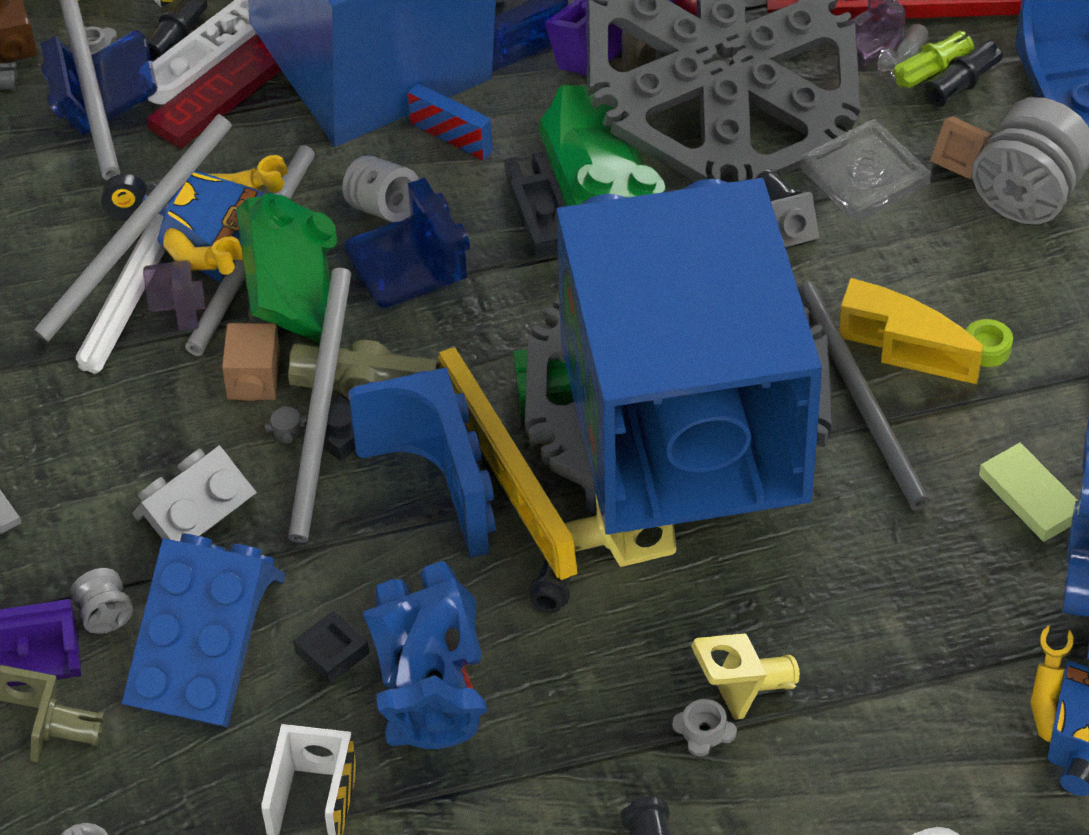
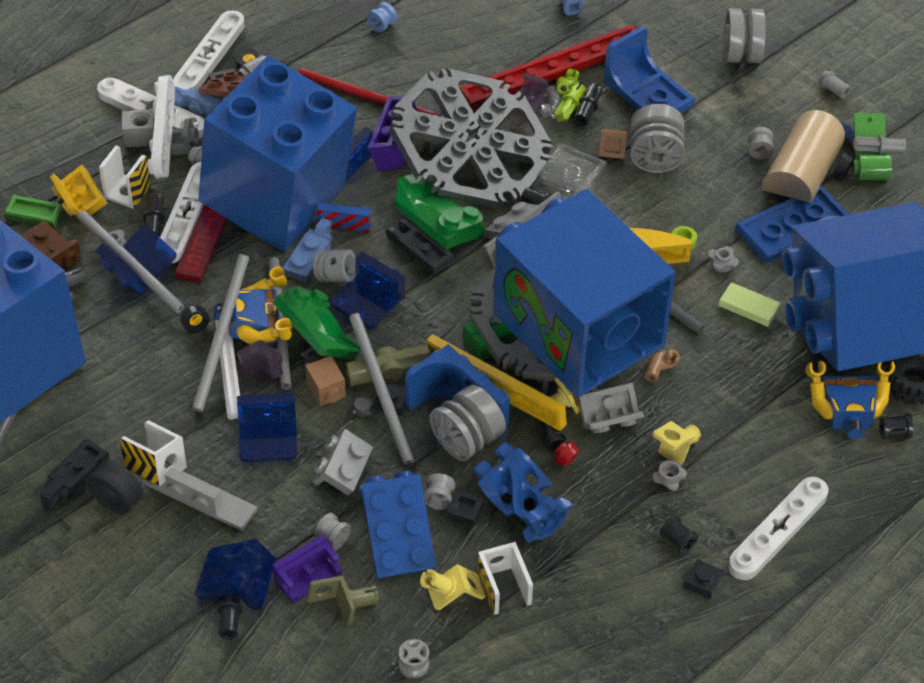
camera: 30 degrees left, 0 degrees up
none -> clear blue bracket [237,393,298,462]
none -> medium blue hinge [283,218,332,283]
none -> light yellow bracket [420,564,486,610]
none -> light grey wheel [423,473,455,510]
none -> light grey wheel [430,385,506,461]
none -> red plate [554,441,580,468]
none -> lime arm [556,69,579,94]
none -> light grey bracket [577,382,644,433]
none -> medium nougat arm [644,349,680,382]
none -> light grey plate [708,246,739,272]

